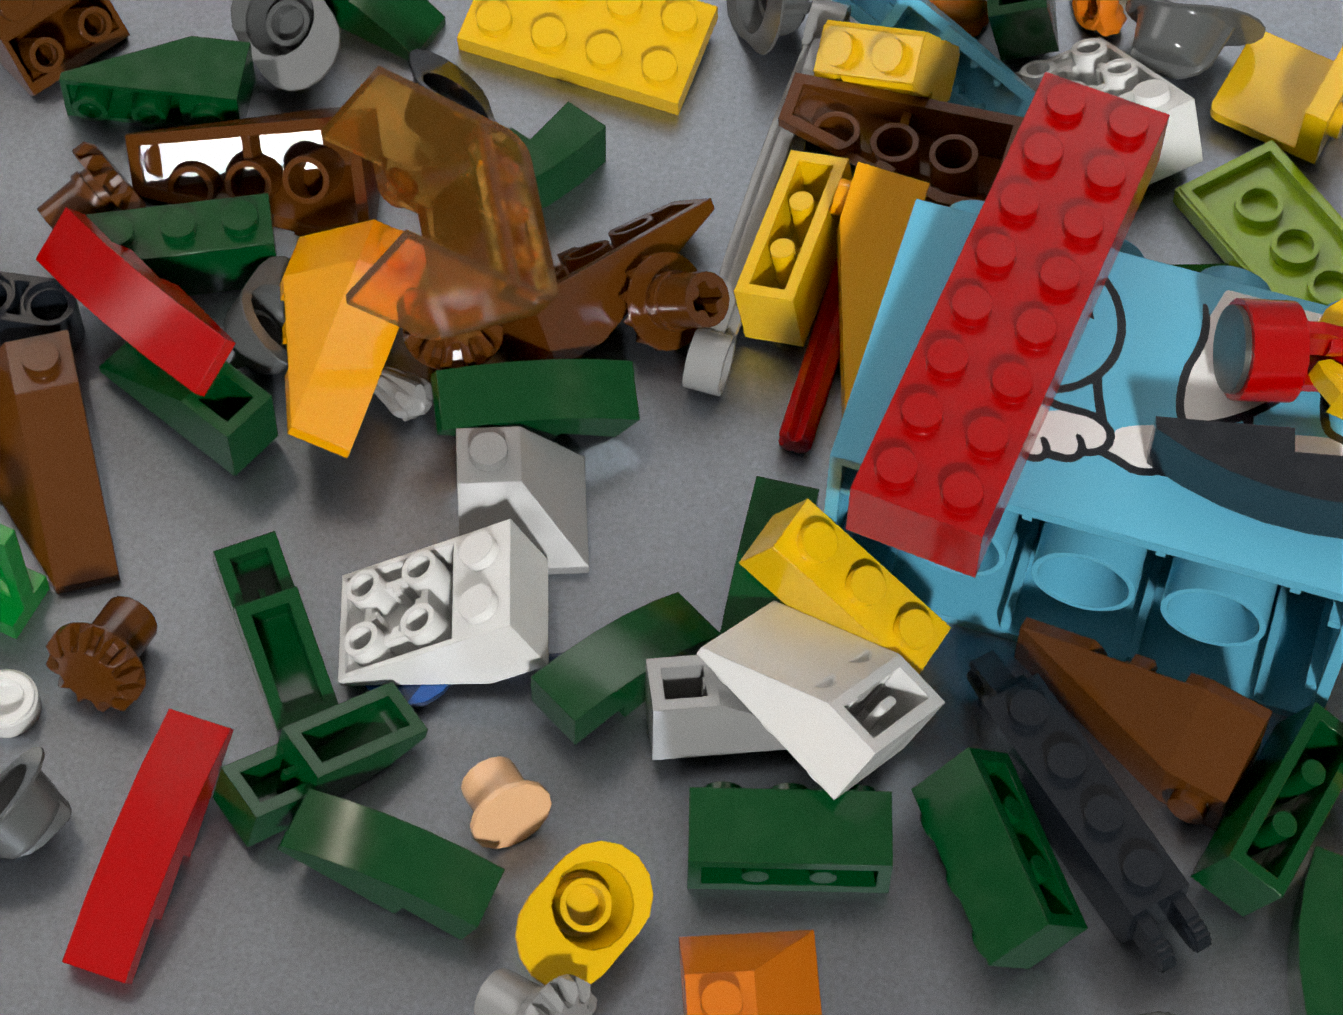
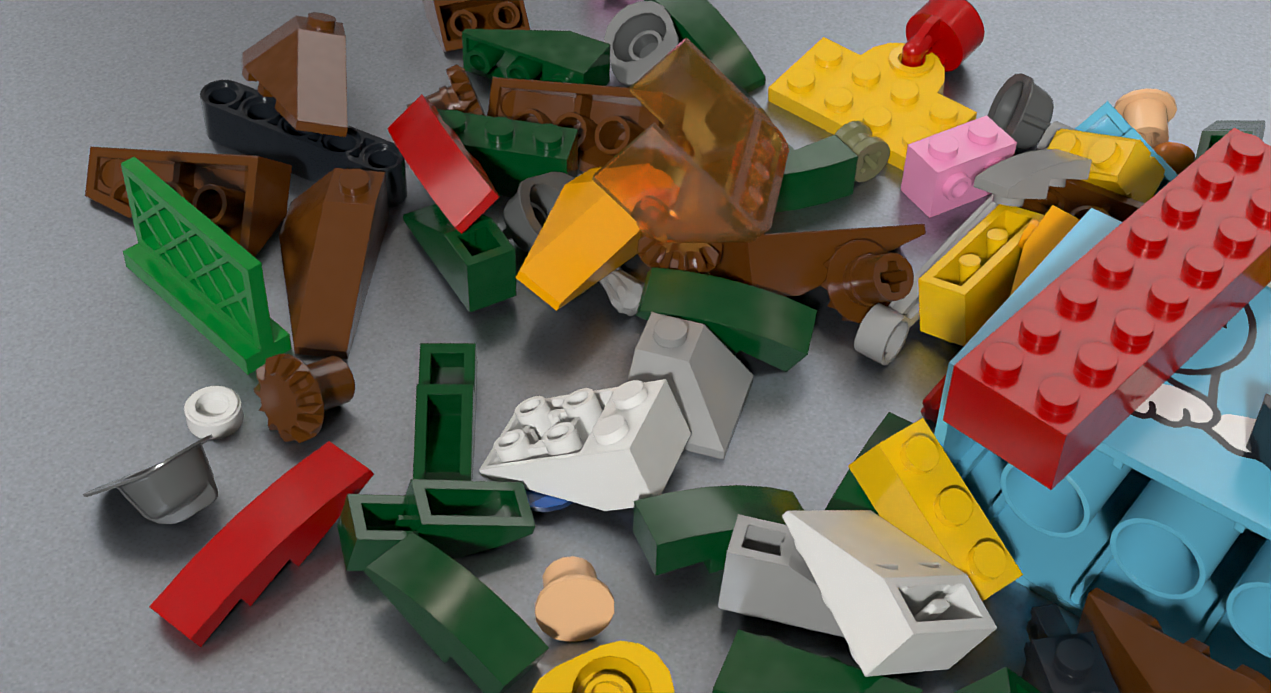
camera: 20 degrees right, 15 degrees down
none -> olive wheel [834,121,890,182]
none -> bright pink brick [901,115,1017,218]
none -> light grey slope [973,149,1092,207]

